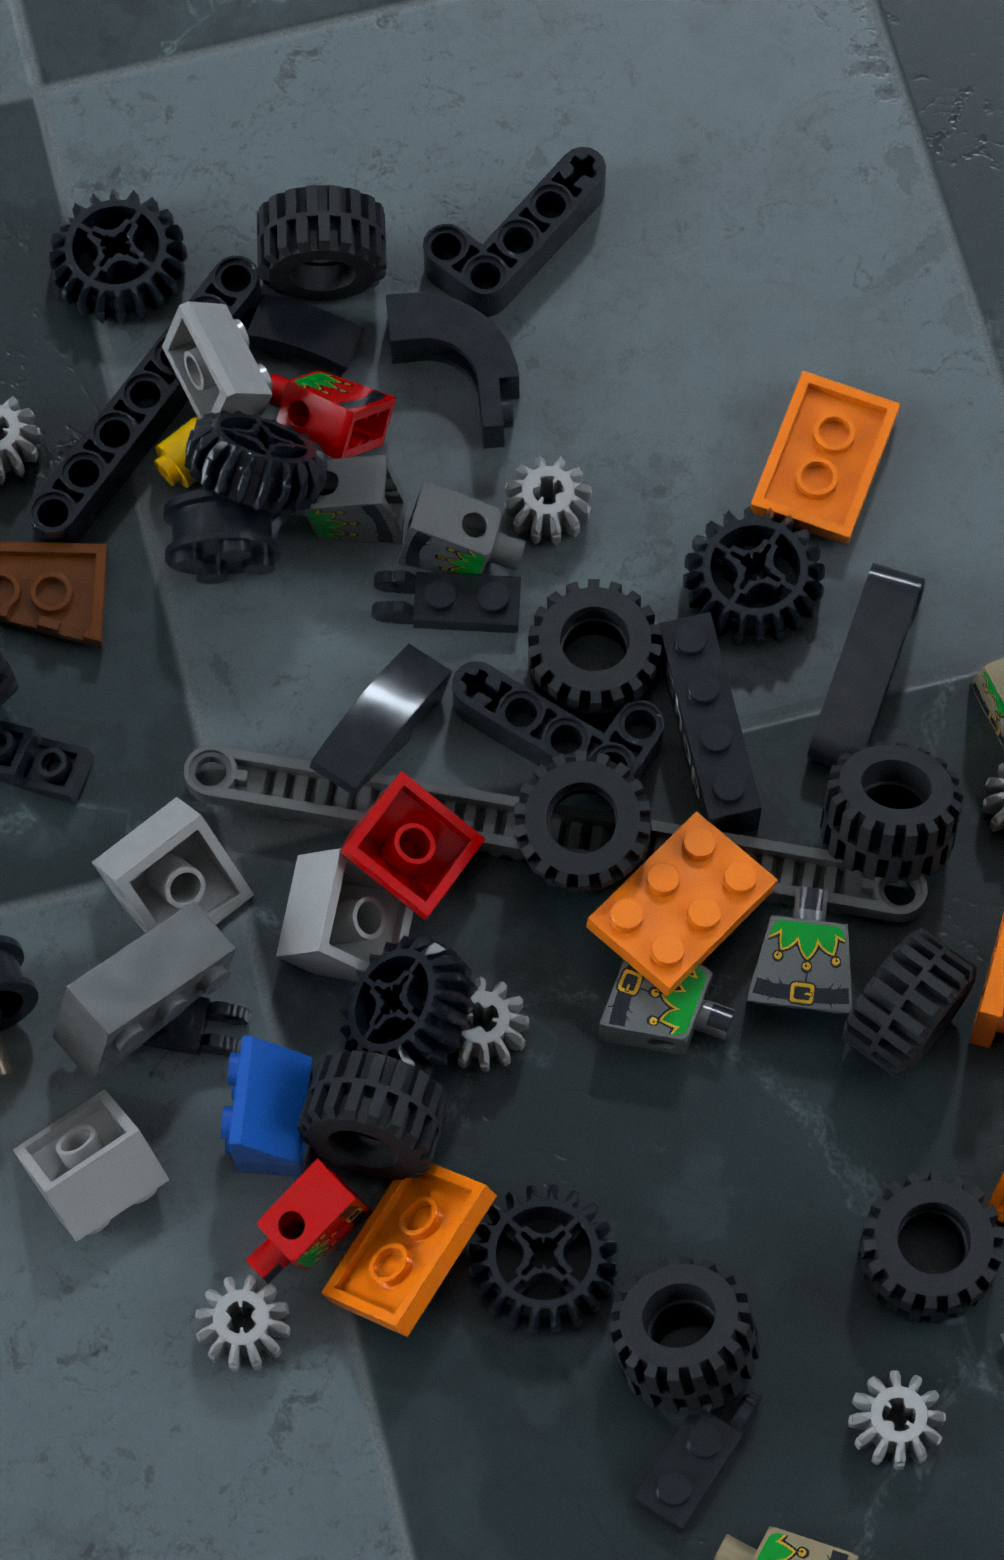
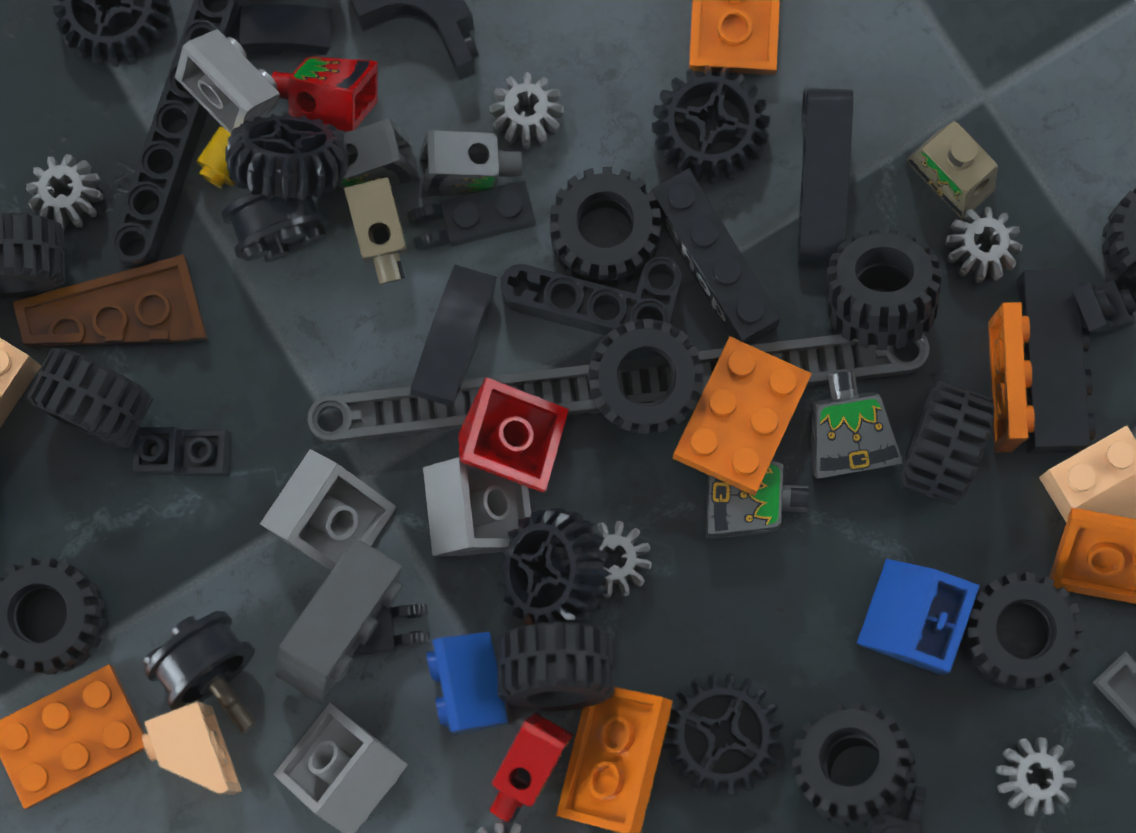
camera: 15 degrees left, 10 degrees up
none -> dark tan torso [344,177,408,285]
none -> blue slope [856,559,980,676]

